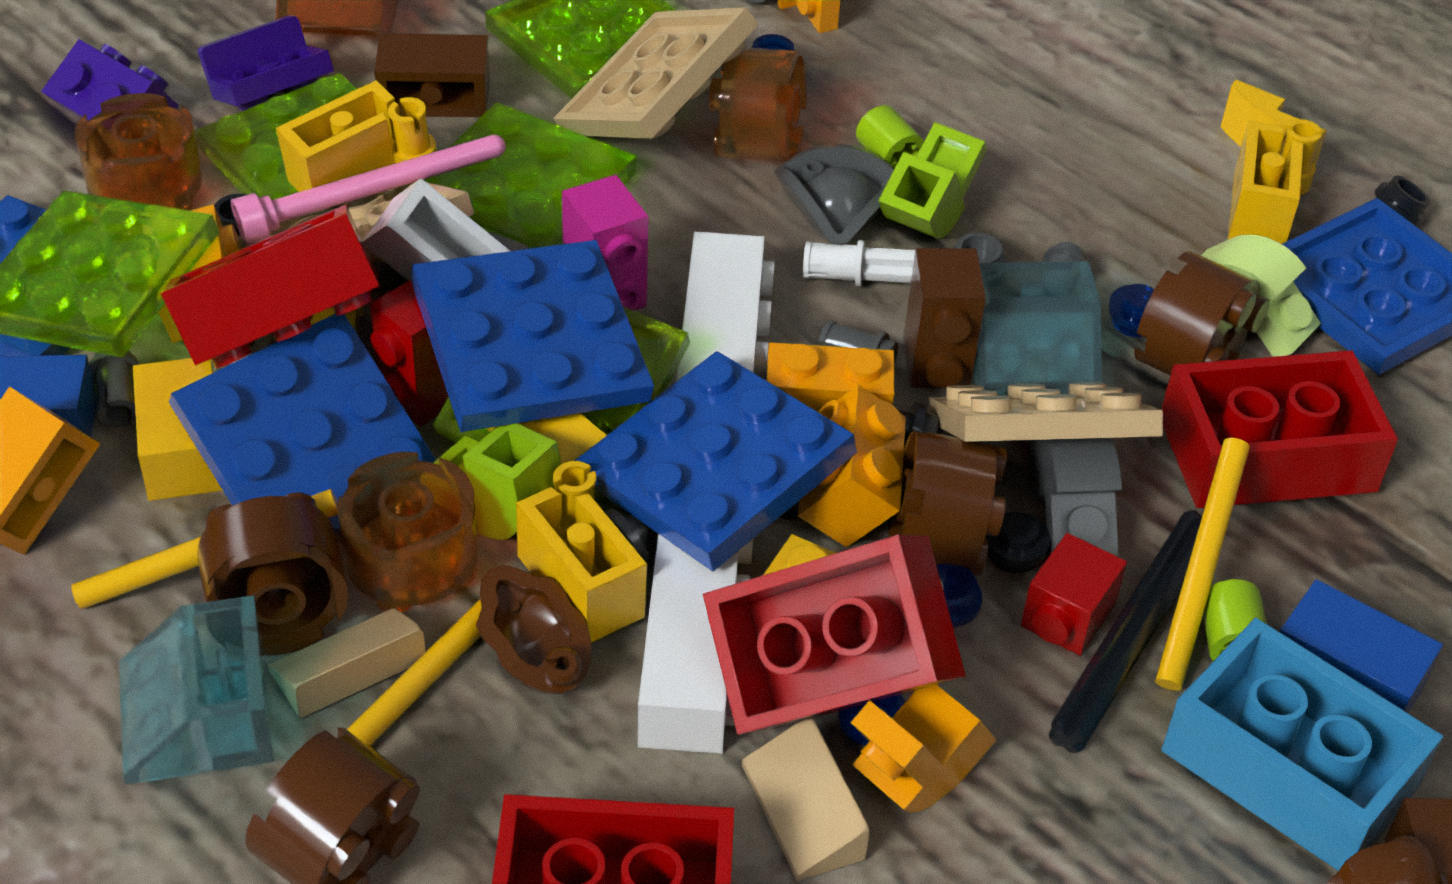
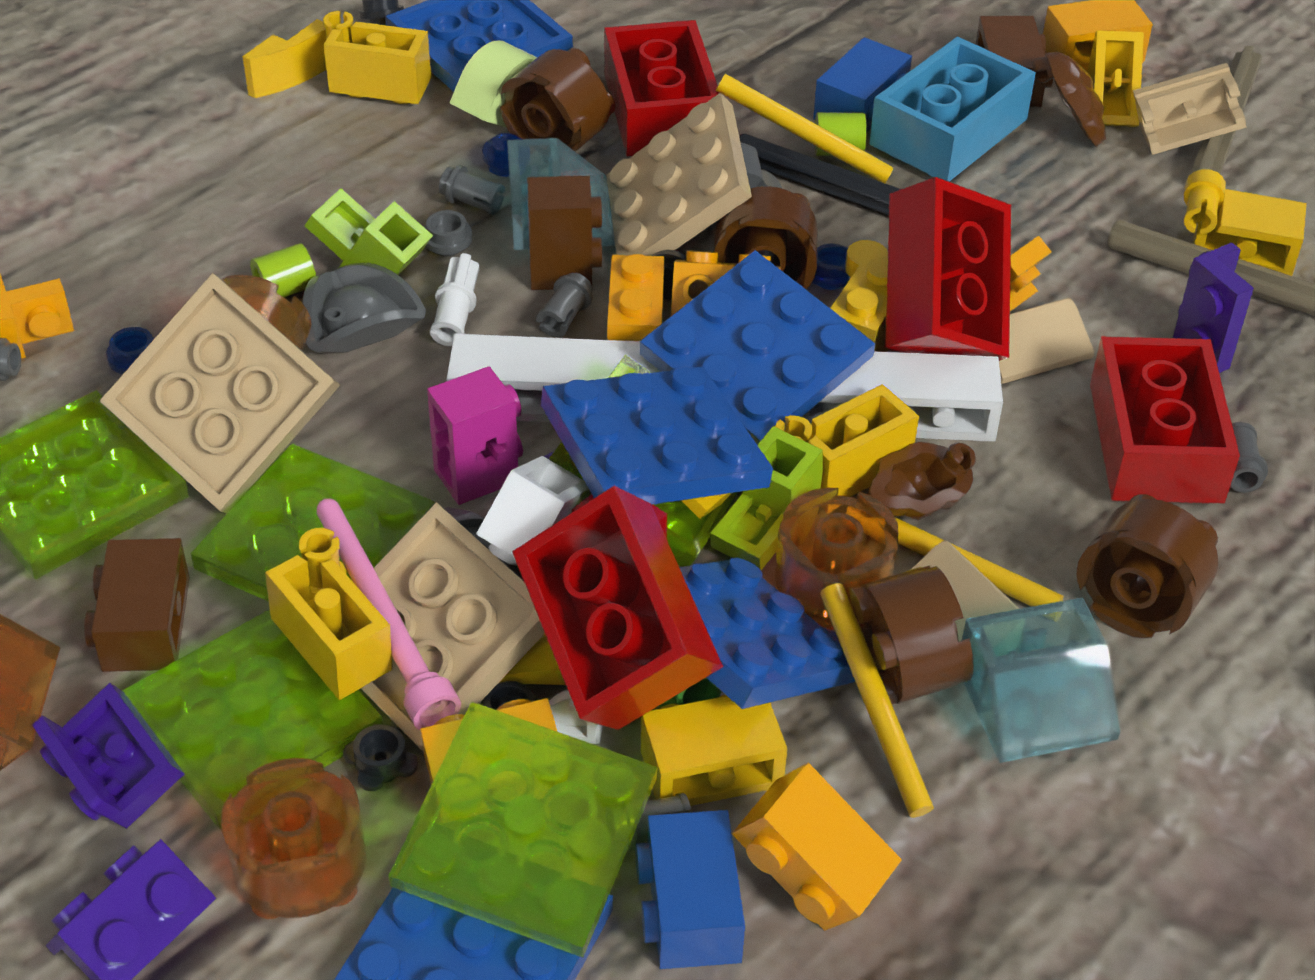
camera: 90 degrees left, 0 degrees up
red brick [1020,533,1127,656] -> none

